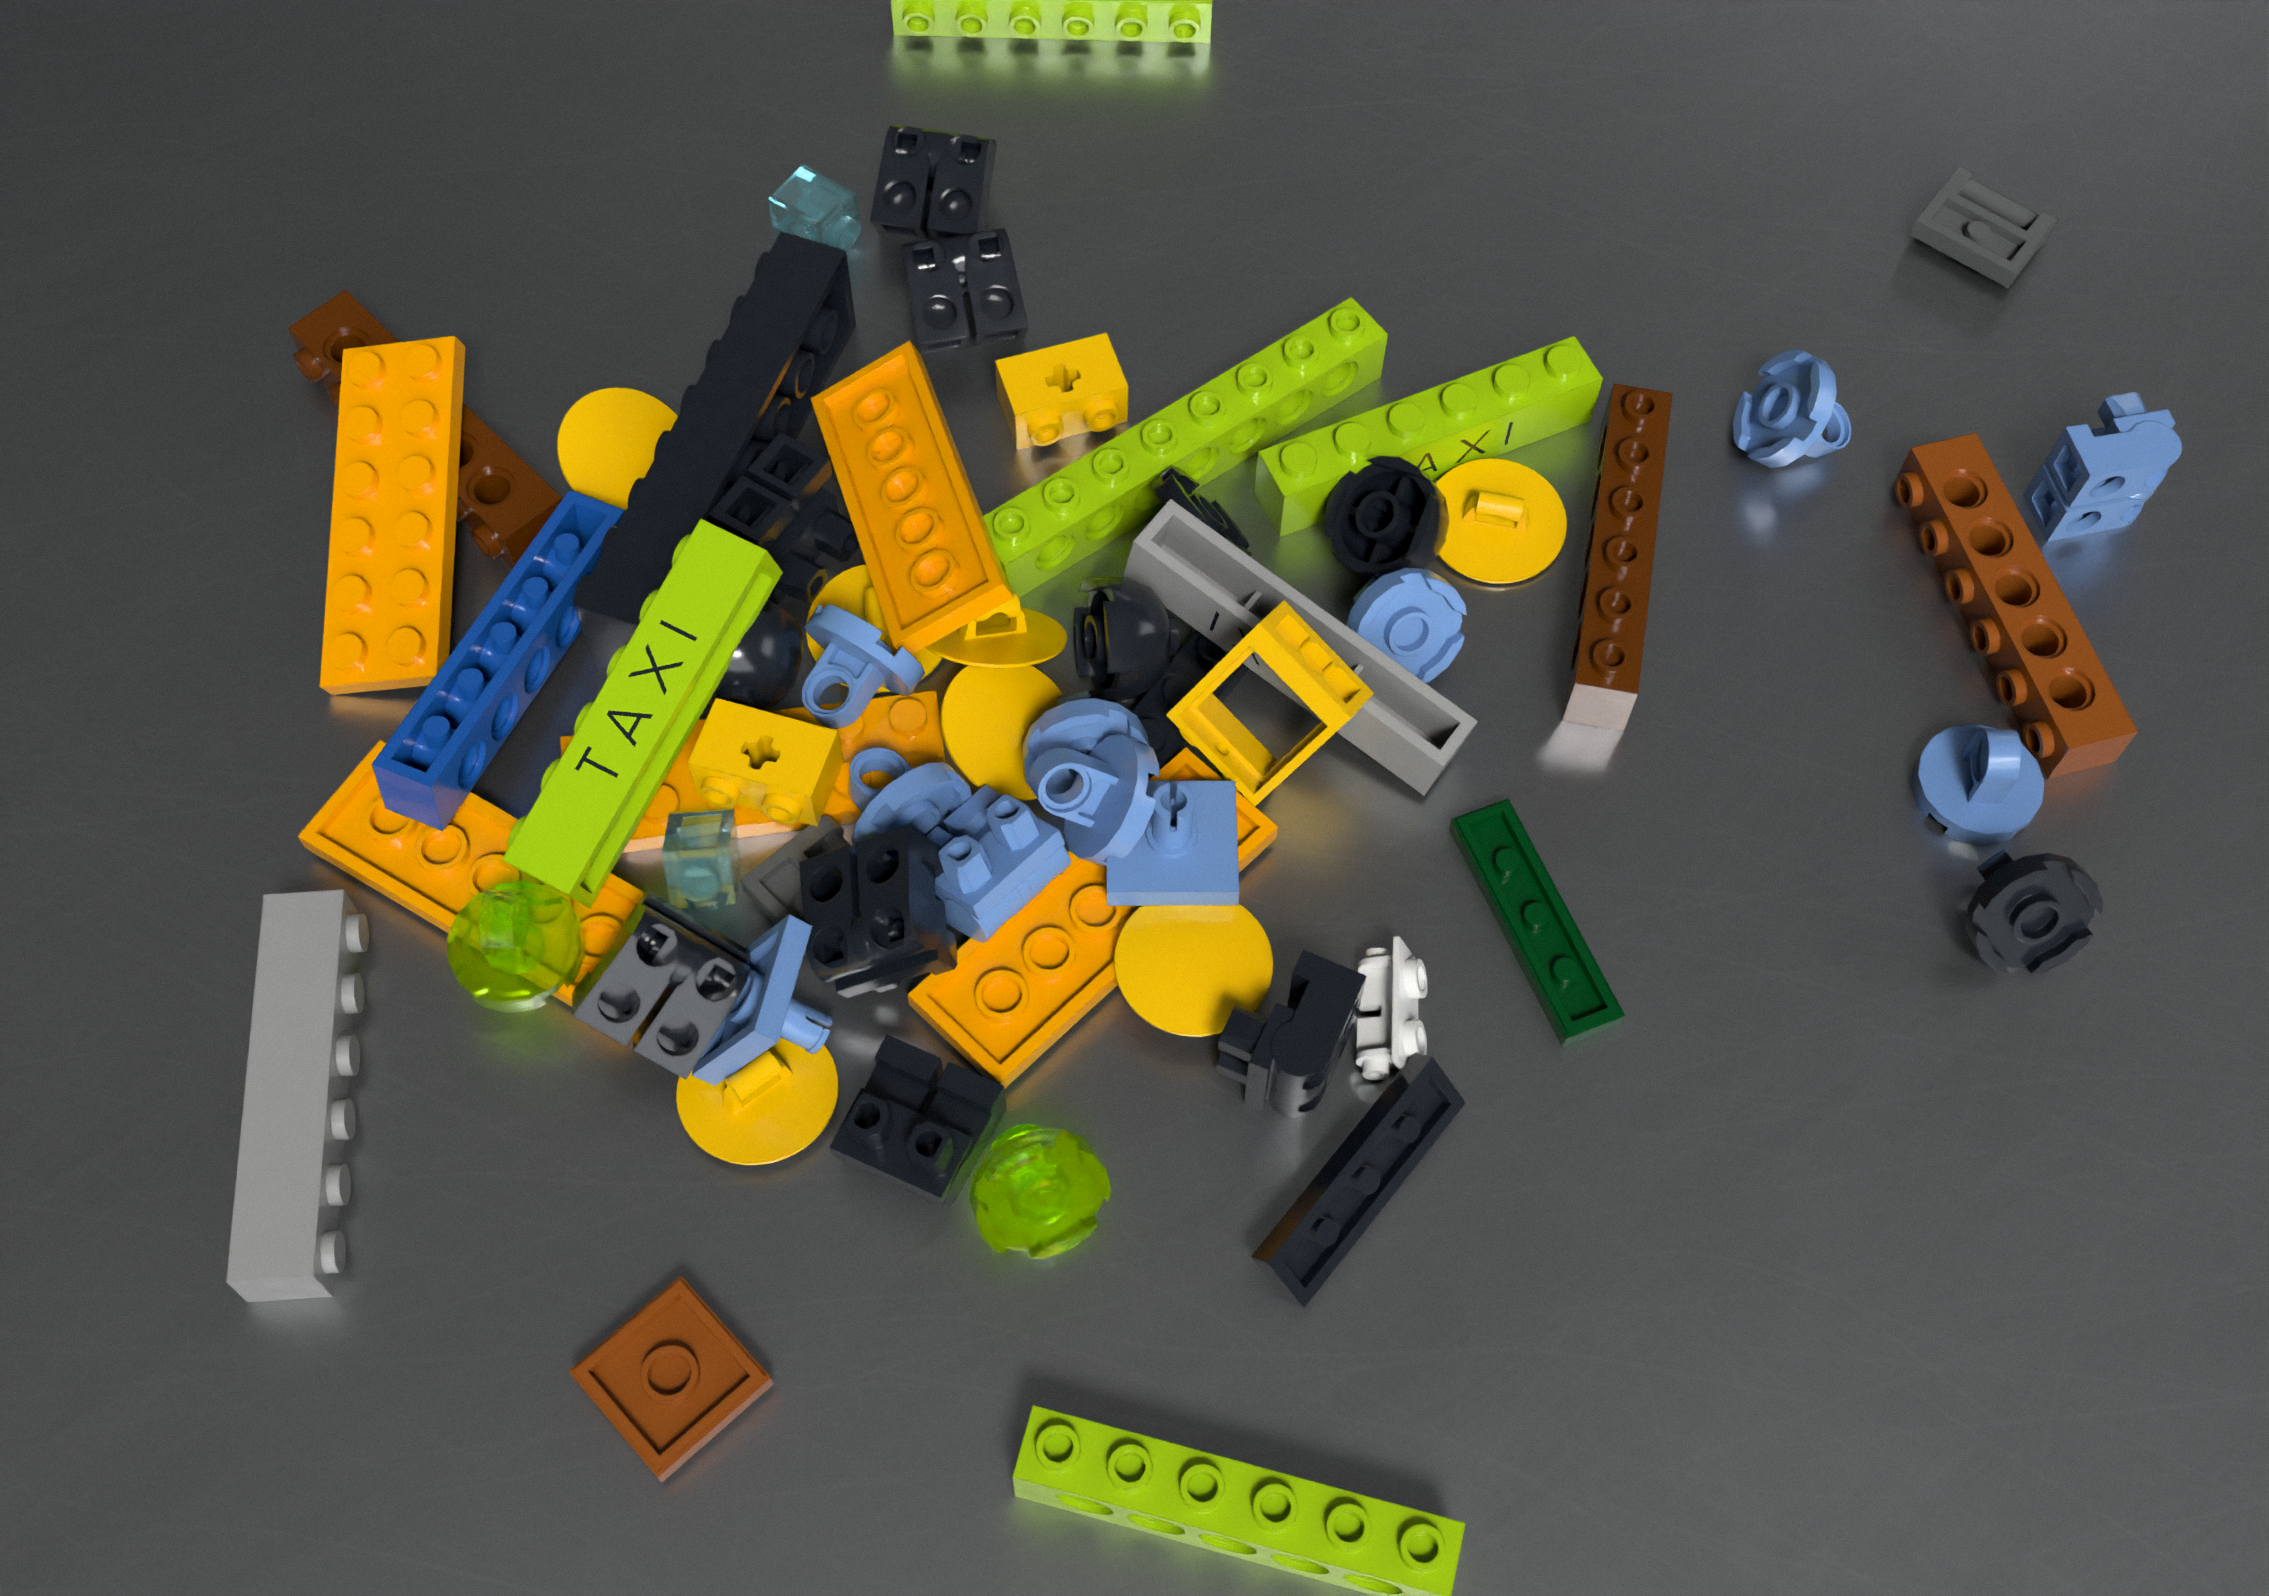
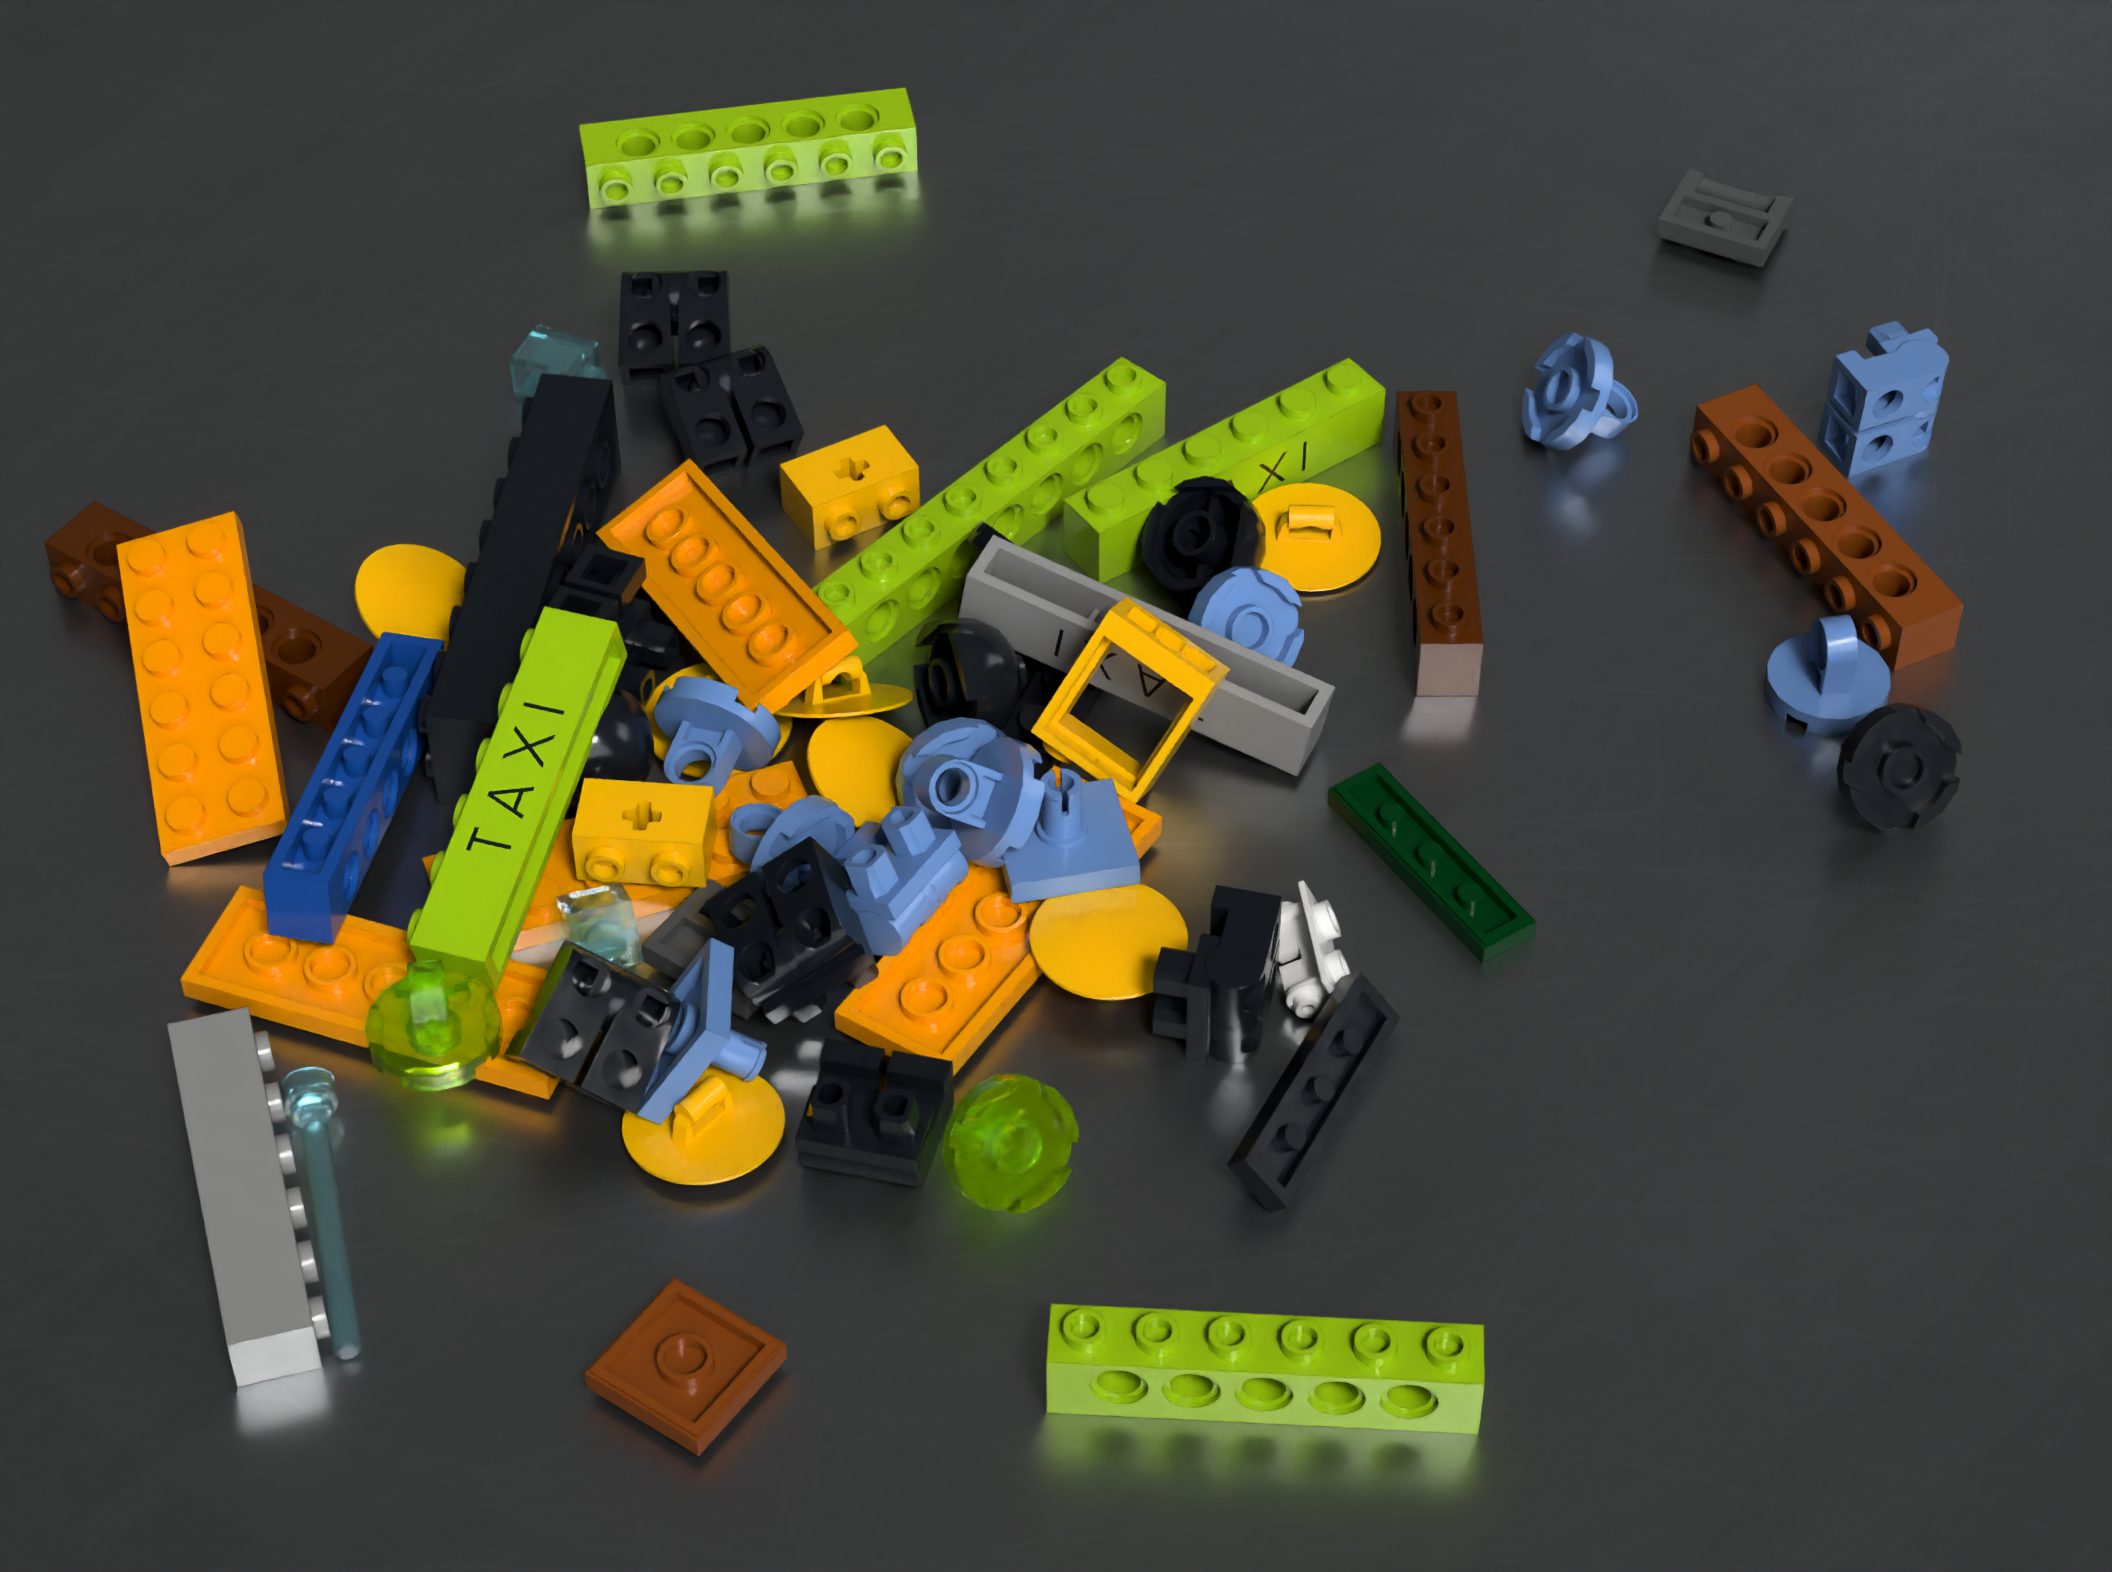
camera: 10 degrees left, 15 degrees down
none -> clear light blue piece [280,1067,362,1359]

